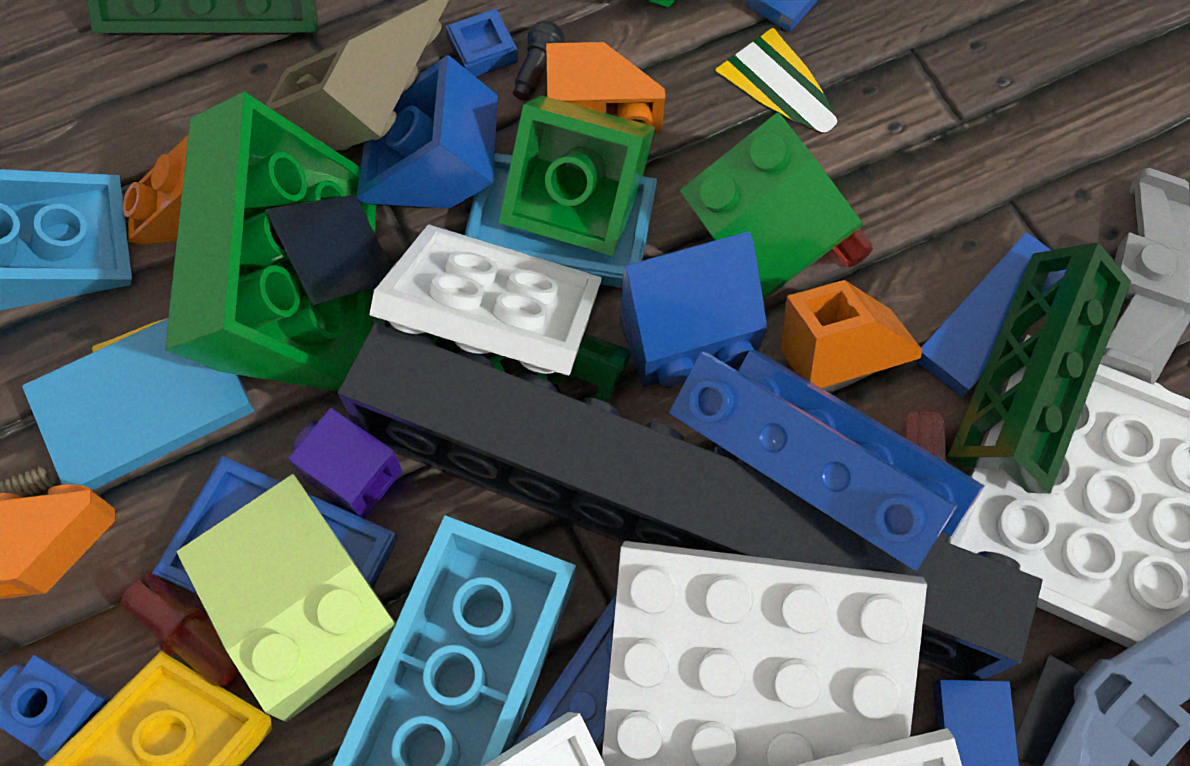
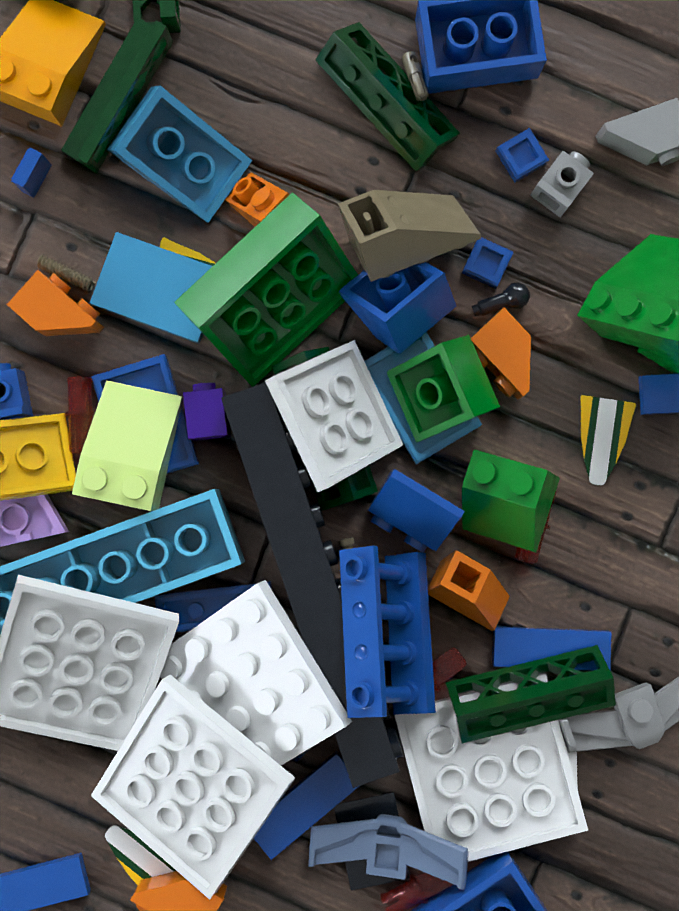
camera: 50 degrees right, 20 degrees up
black sticker [265,195,392,305] -> none

